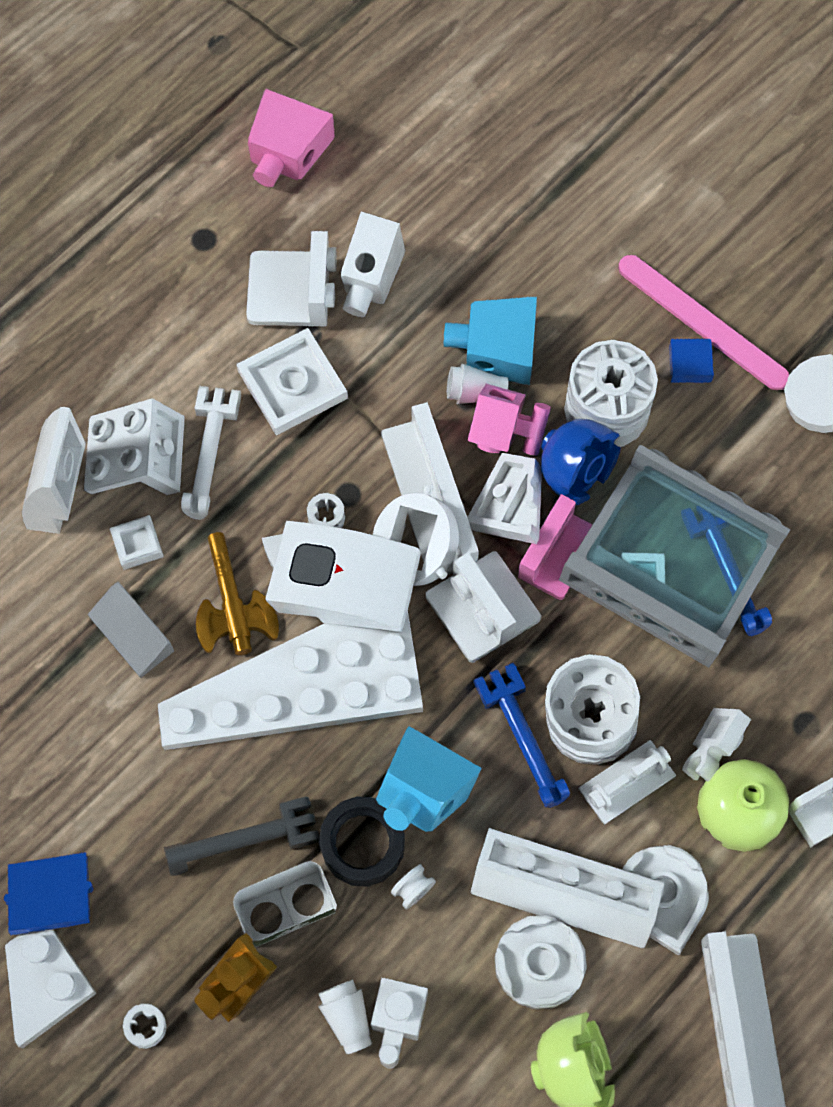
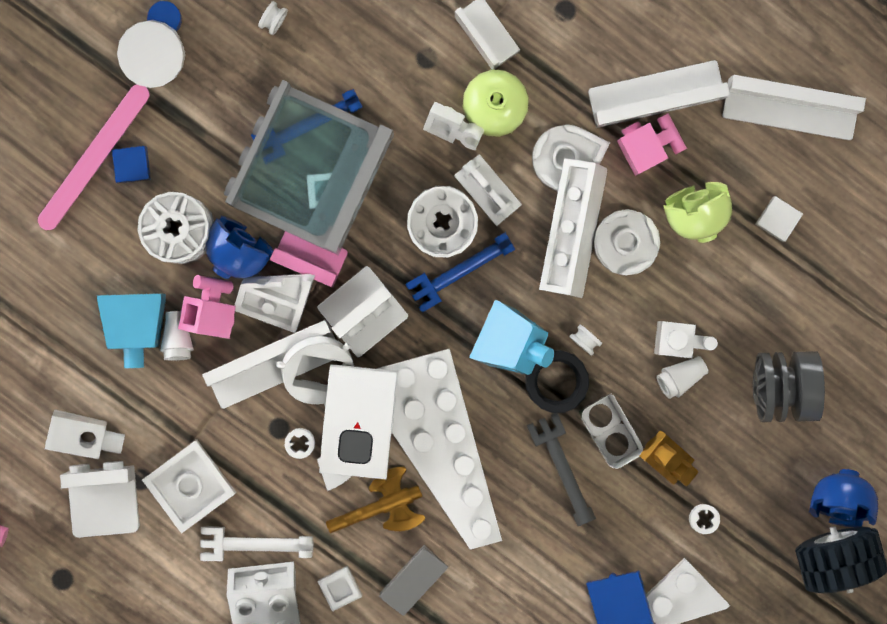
camera: 95 degrees left, 20 degrees up
none -> bright pink brick [617,113,687,176]

